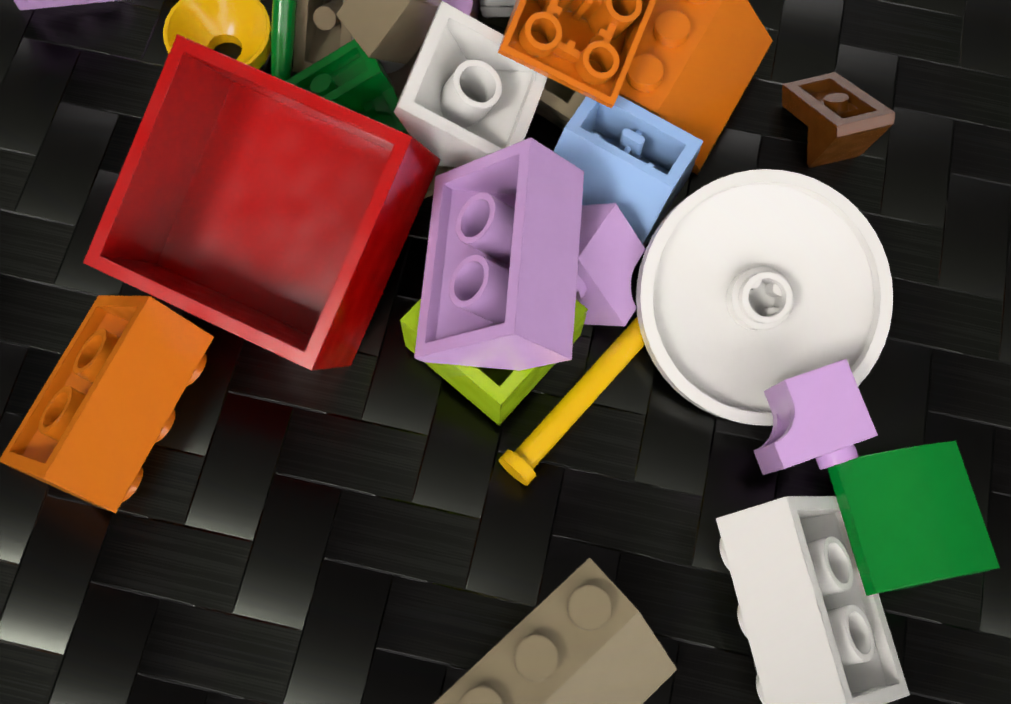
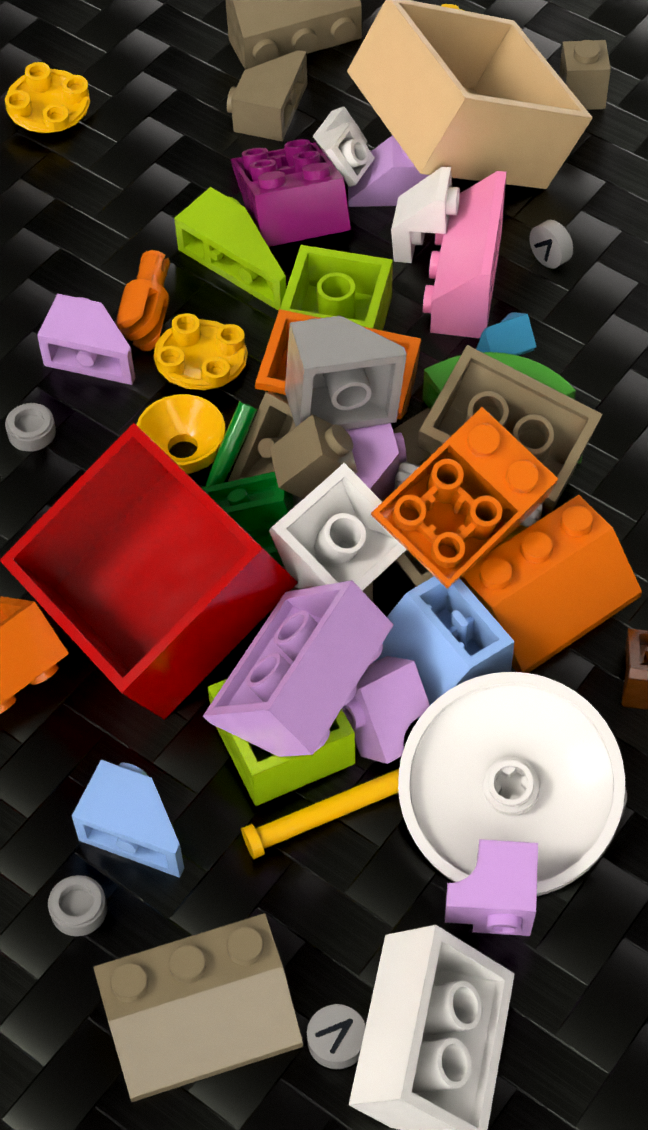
camera: 30 degrees right, 15 degrees down
green slope [827,441,1000,596] -> none
none -> light grey tile [5,403,56,451]
none -> light grey tile [48,875,107,936]
none -> light blue slope [72,760,184,878]
none -> light grey tile [307,1004,366,1069]

